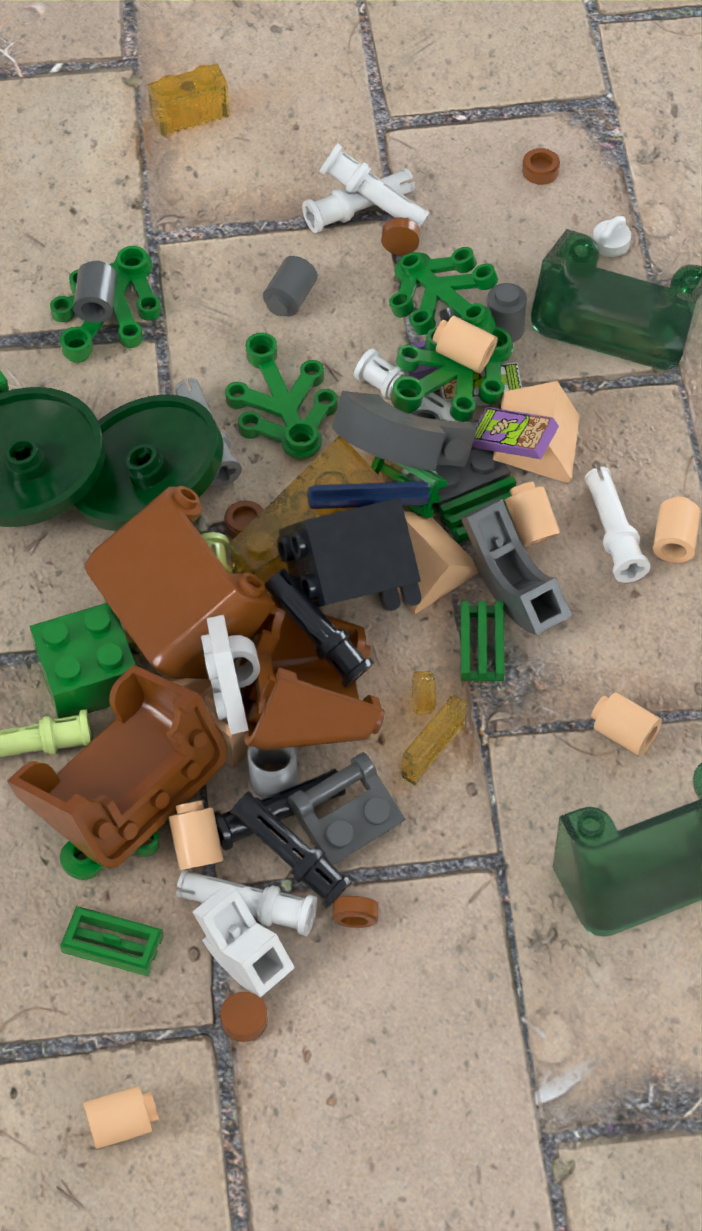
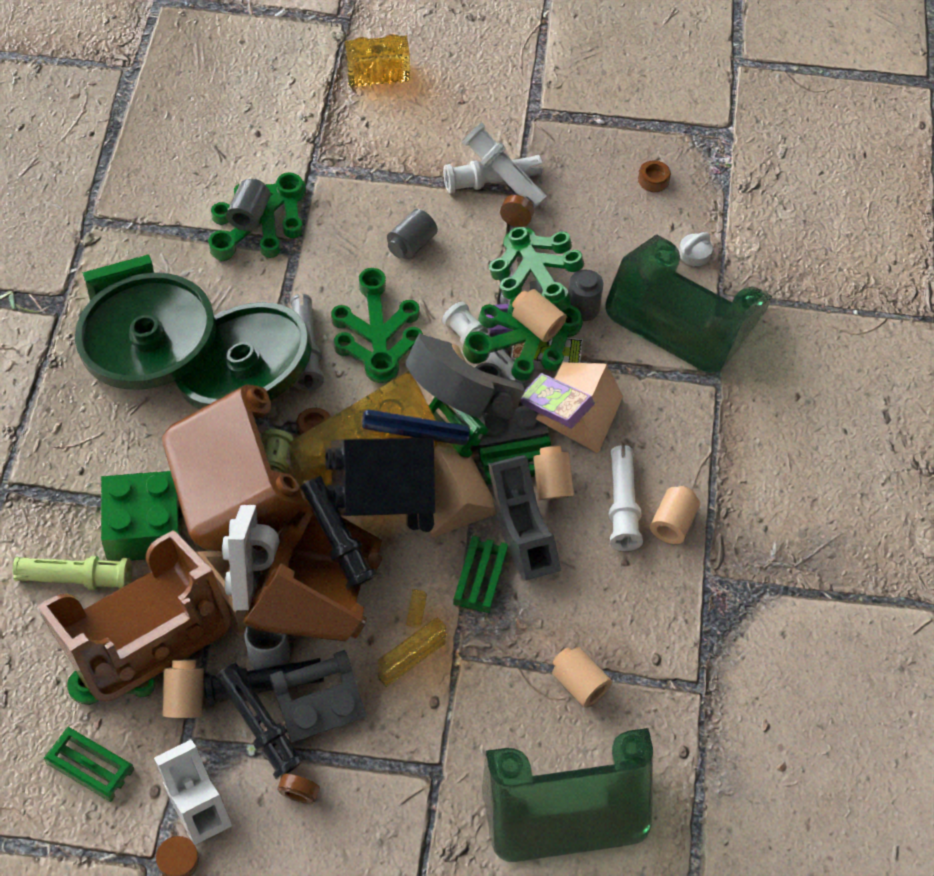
camera: 10 degrees right, 0 degrees up
white pin [176,869,317,937] -> none

